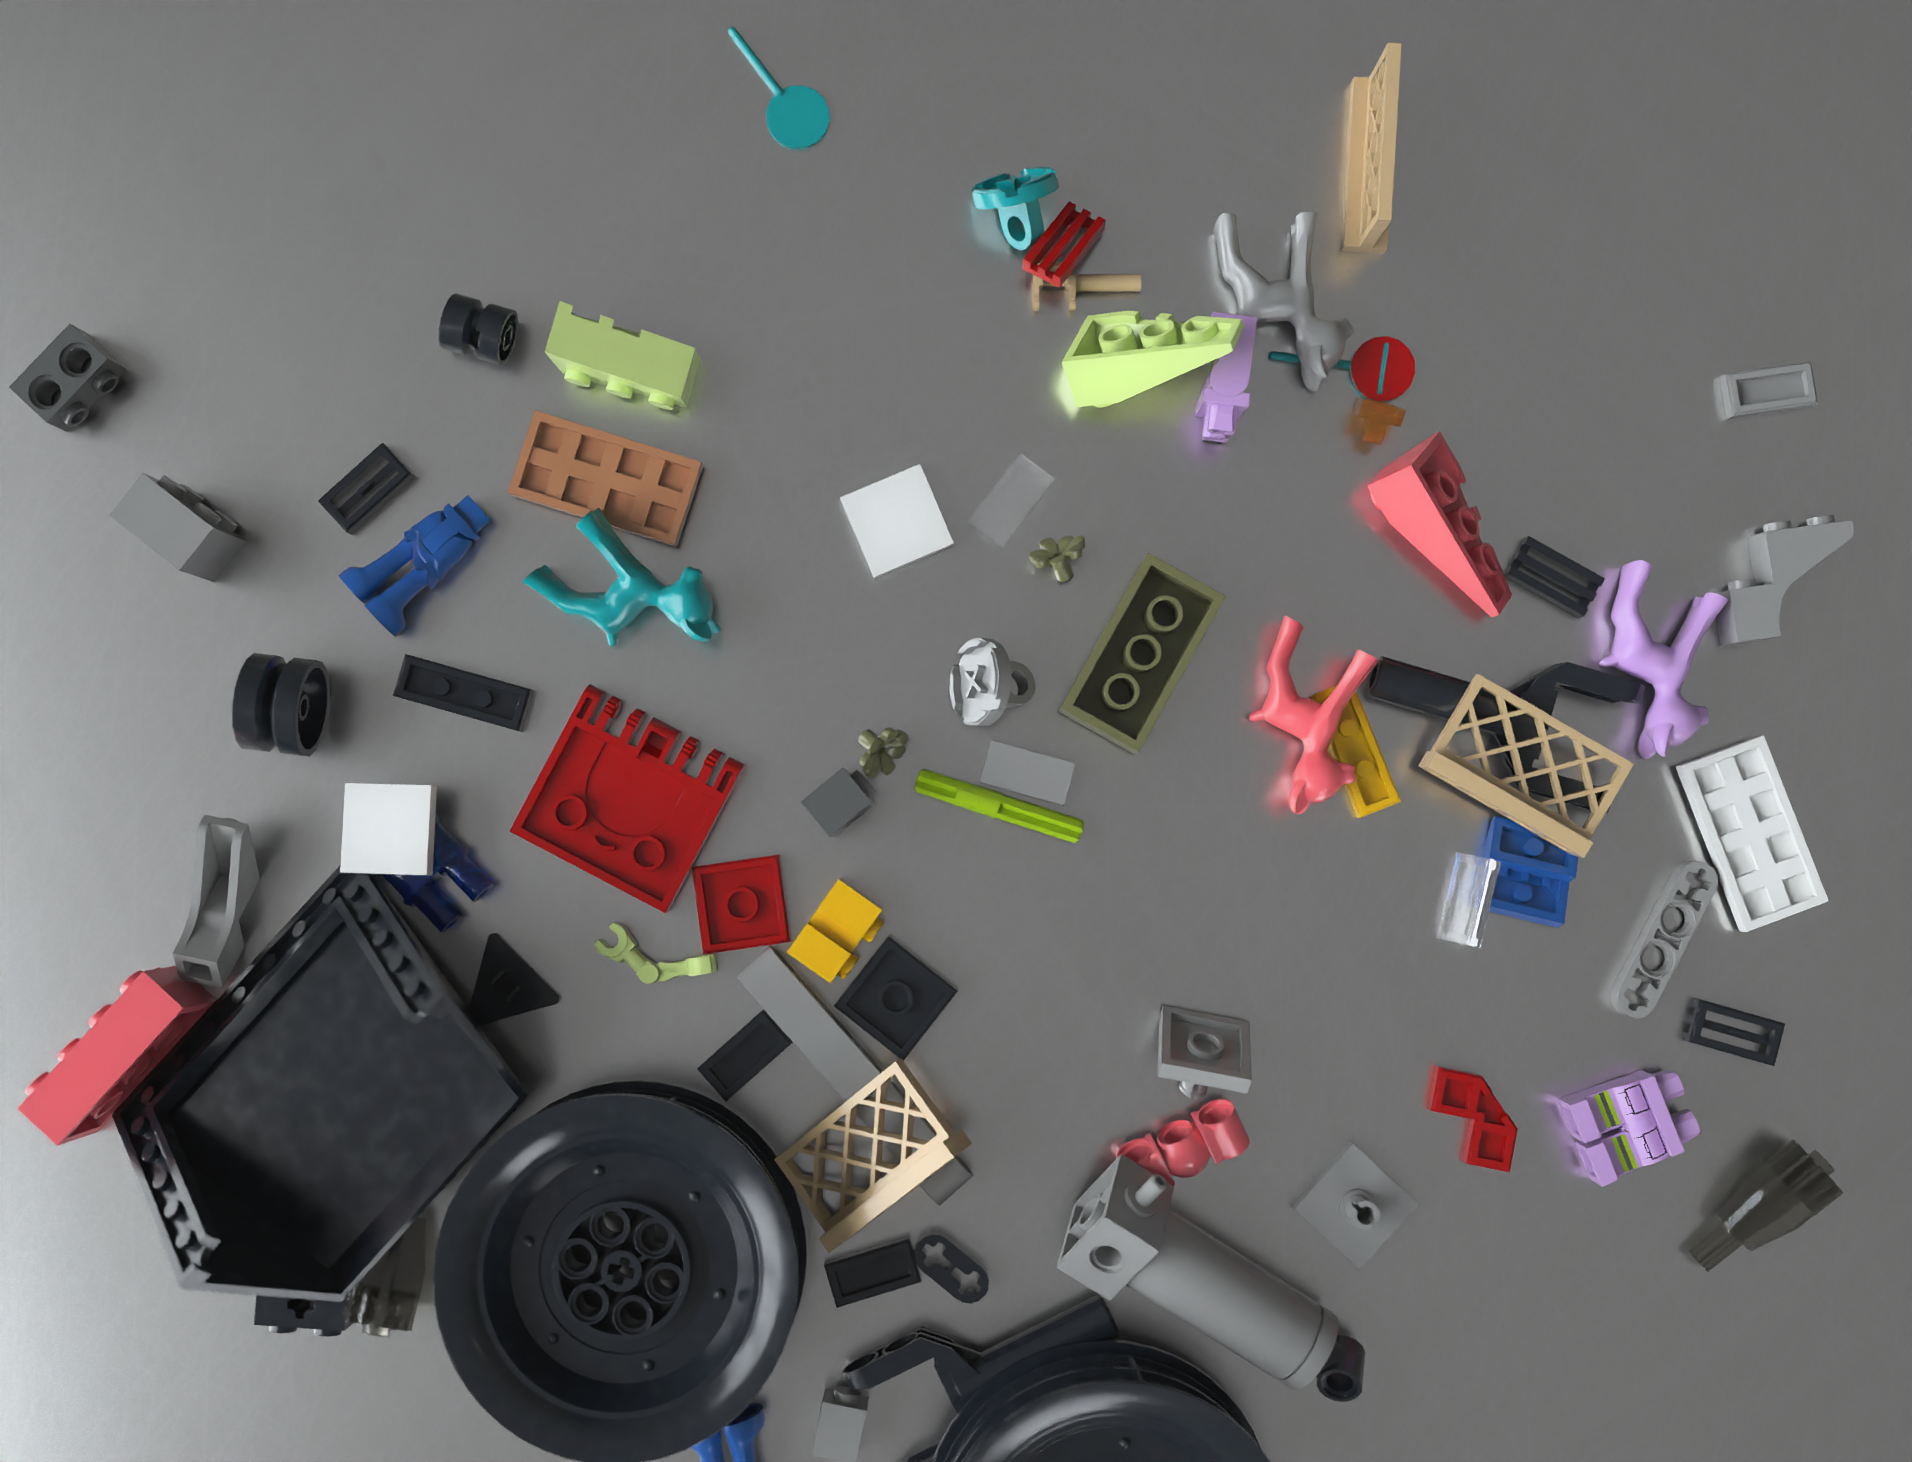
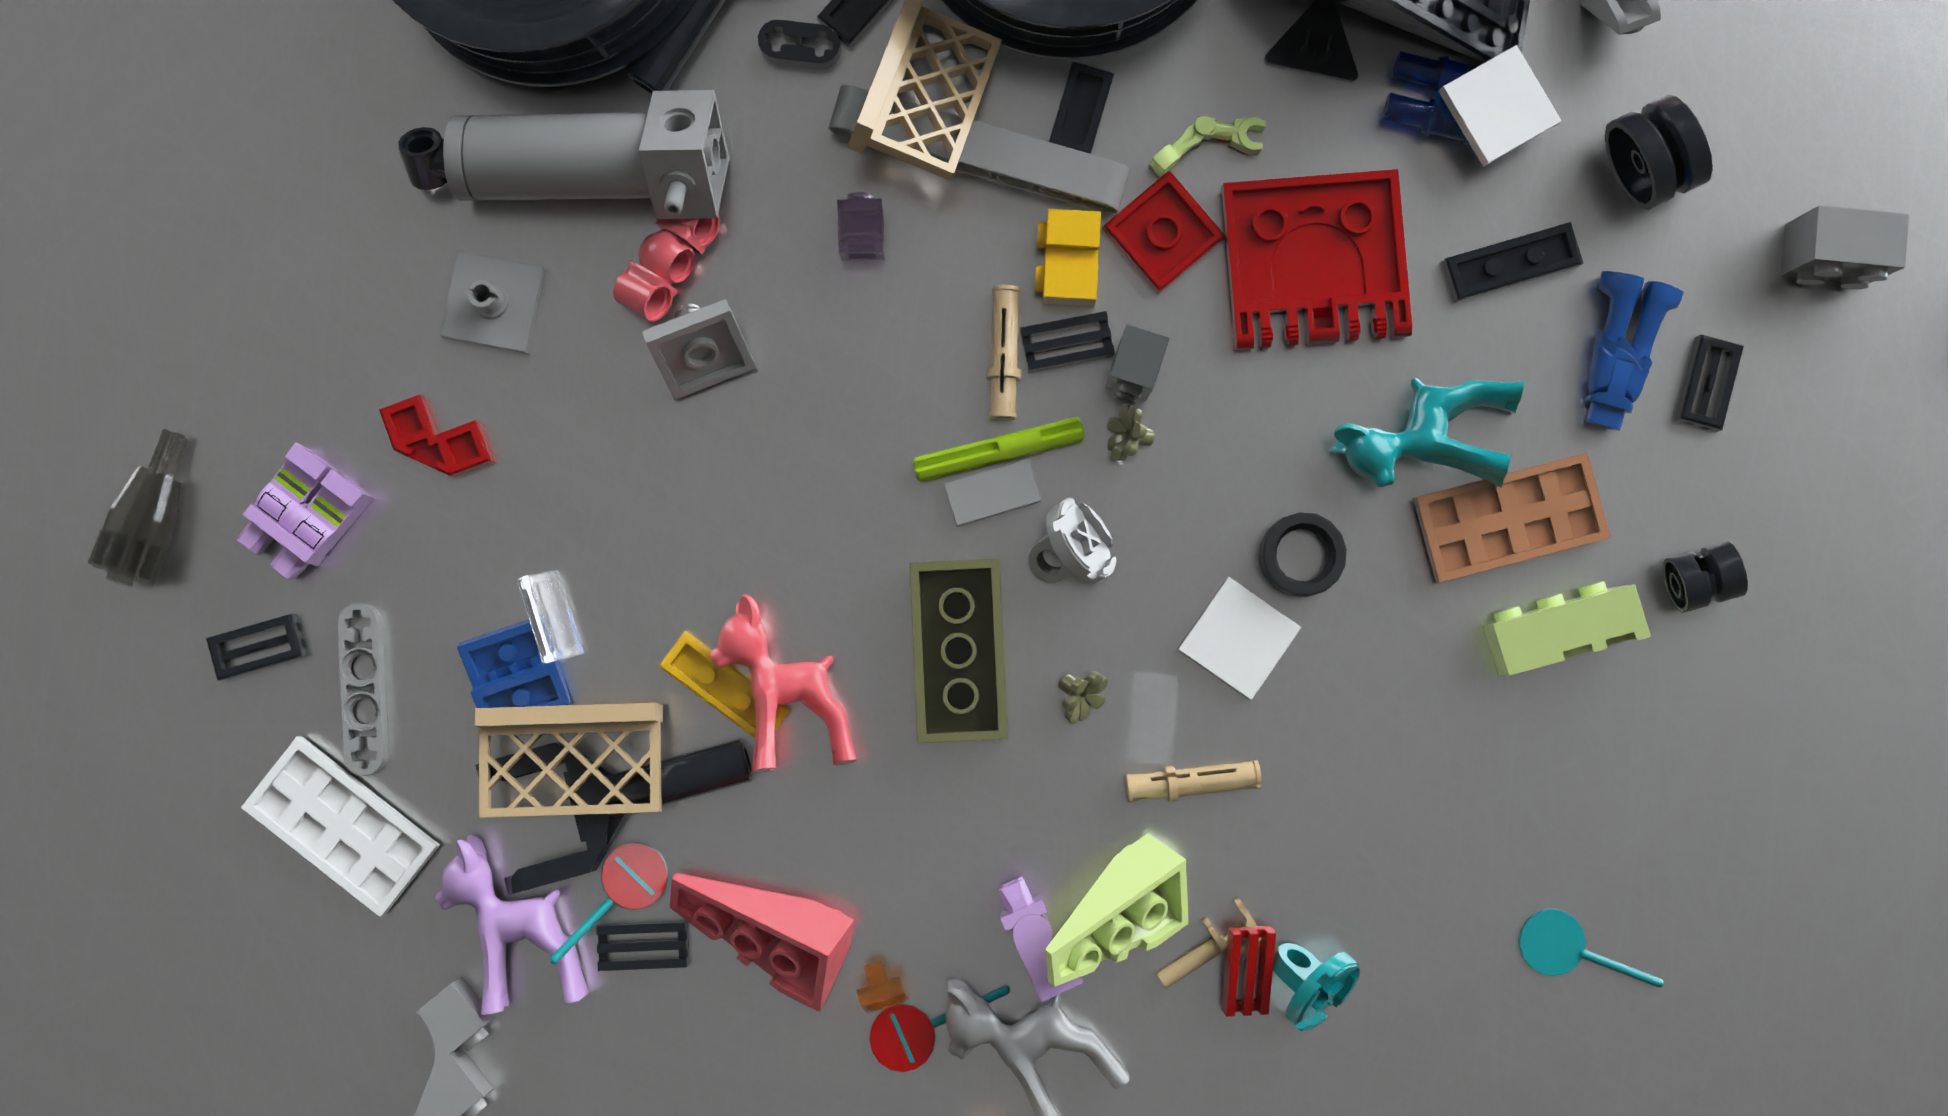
camera: 150 degrees right, 0 degrees up
black plate [834,936,958,1061] -> none
none -> piece [550,843,668,964]
none -> clear purple brick [837,192,885,261]
none -> tan pin [986,285,1021,420]
none -> black tile [1020,311,1115,372]
none -> tan pin [1125,760,1262,803]
none -> black tyre [1259,512,1347,597]

